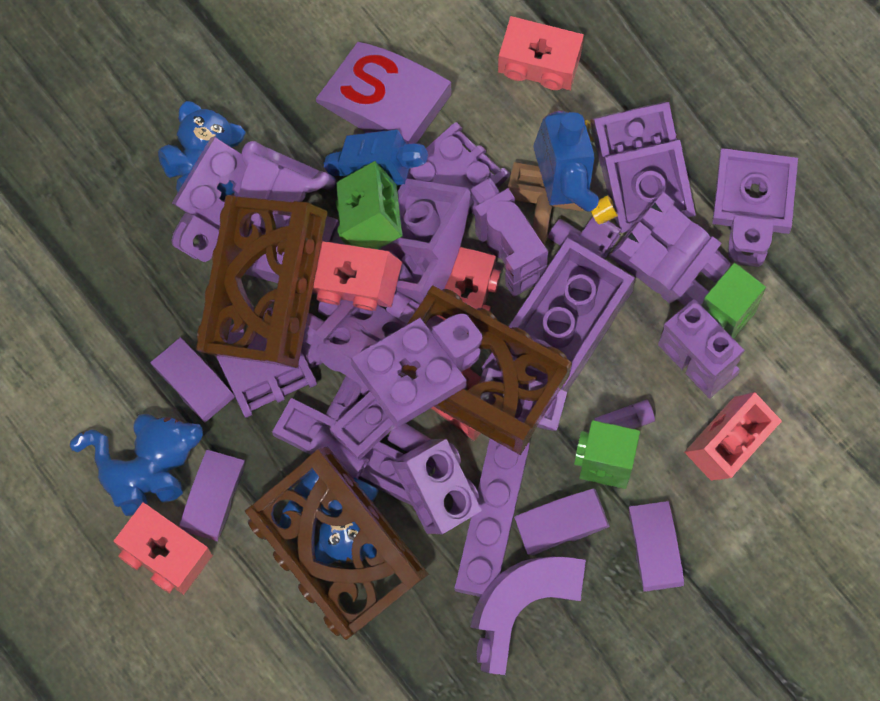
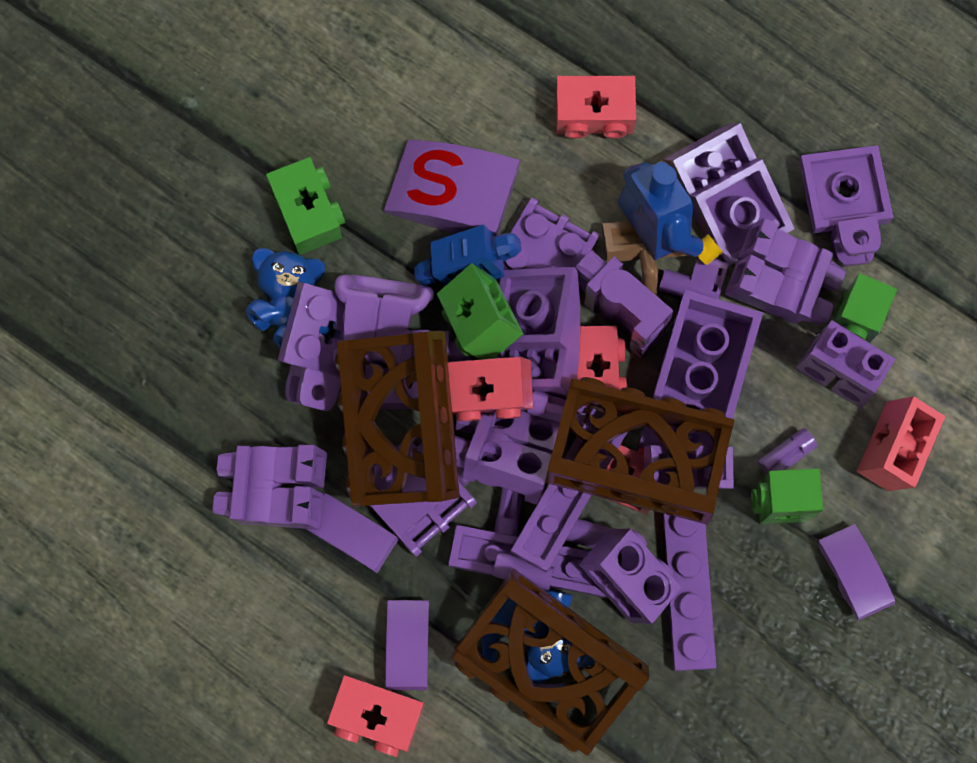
camera: 20 degrees left, 5 degrees up
blue animal [70,414,203,516] -> none
medium lavender plate [351,314,482,428] -> none
medium lavender arch [470,557,586,675] -> none
medium lavender slope [514,489,610,555] -> none
none -> medium lavender hips [213,445,327,530]
none -> bright green brick [266,157,346,255]

